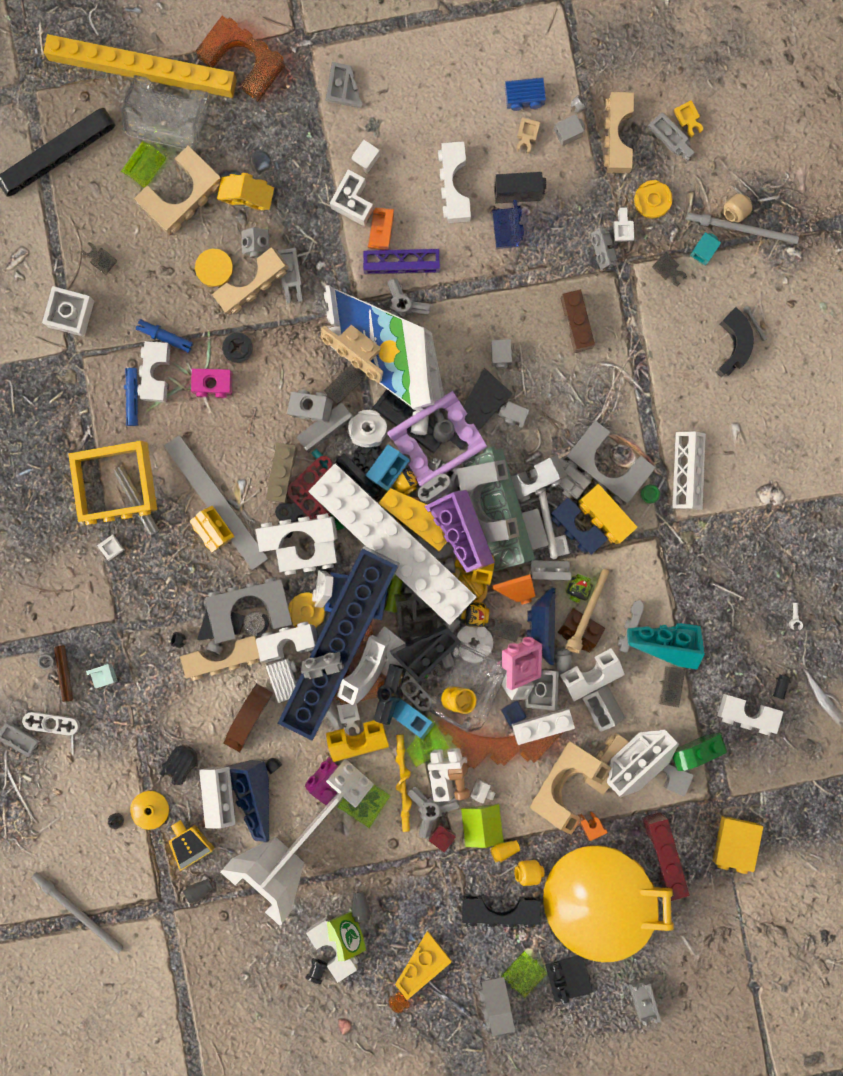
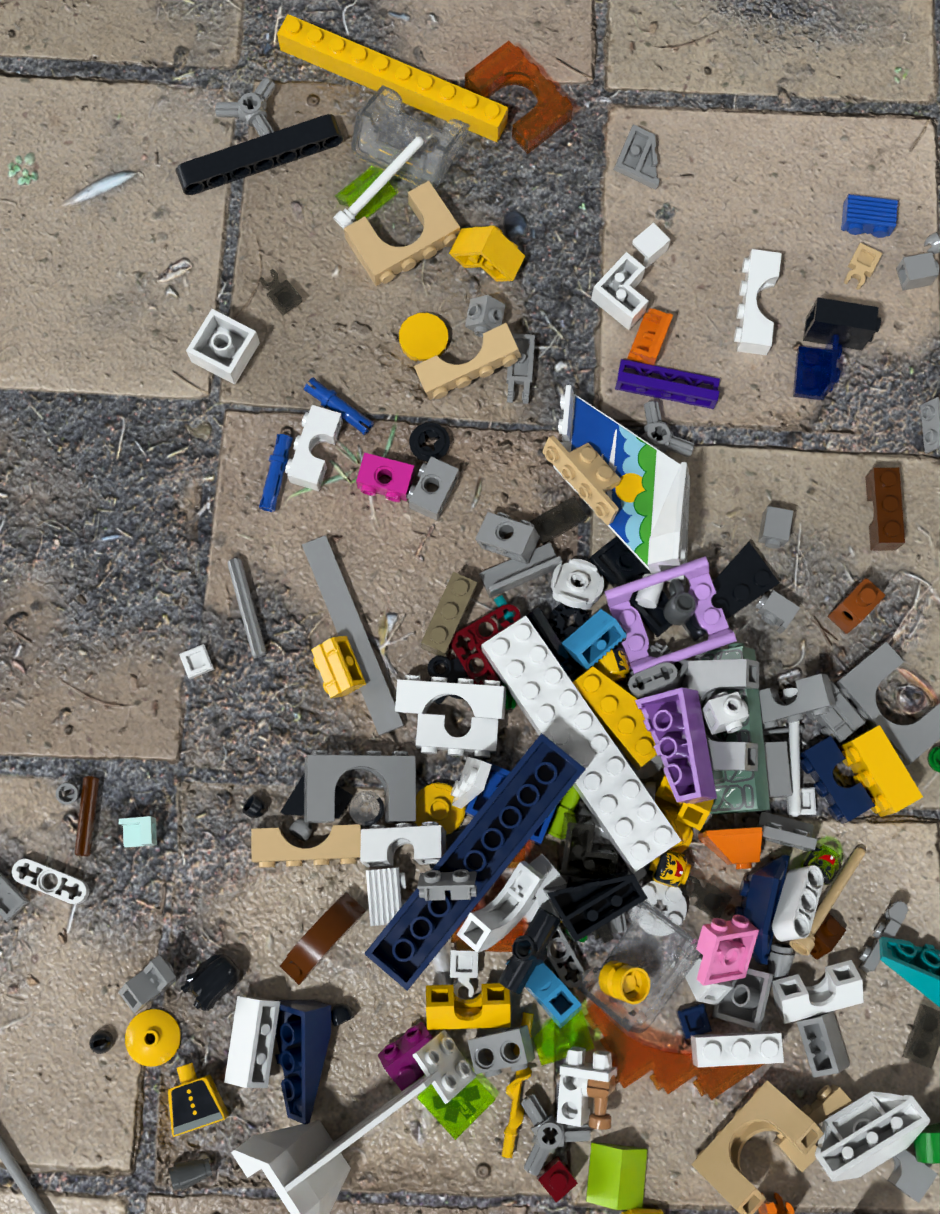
camera: 10 degrees right, 10 degrees down
yellow window [68,441,157,525] -> none
white tile [470,778,495,803] -> none
none -> light grey brick [118,955,176,1014]
none -> light grey bush [215,78,275,136]
none -> white piece [333,136,424,229]
none -> light grey brick [407,457,459,521]
none -> light grey brick [467,1025,535,1077]
none -> white brick [701,692,749,735]
none -> white beam [772,865,824,941]
none -> dark orange torso [827,578,886,634]

